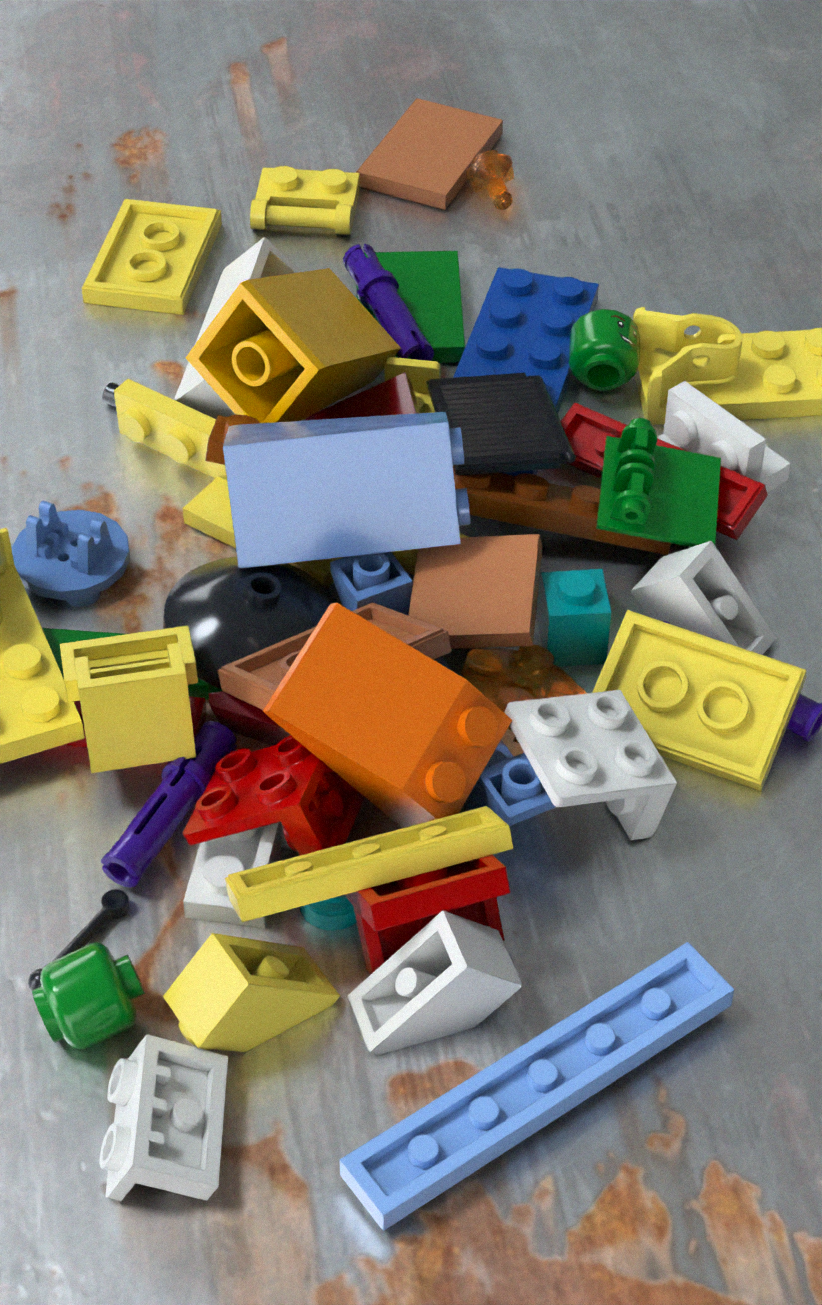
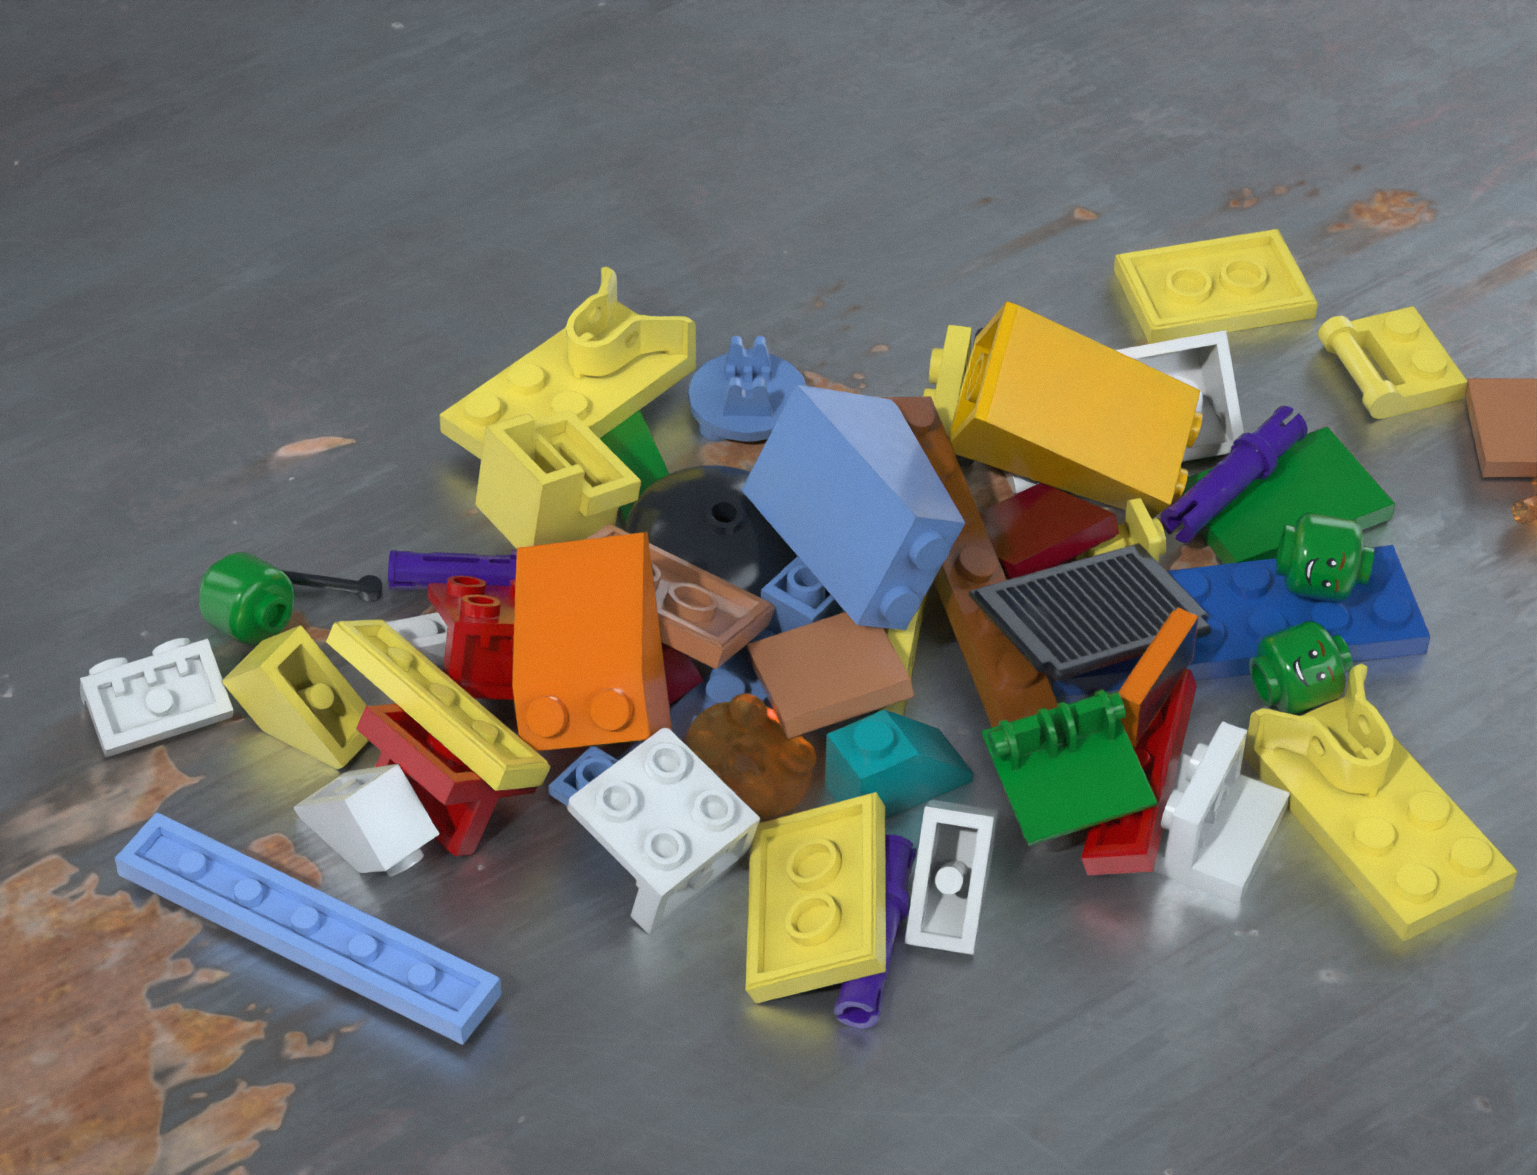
camera: 65 degrees right, 0 degrees up
none -> orange tile [1118,608,1199,747]
none -> green head [1275,513,1374,603]

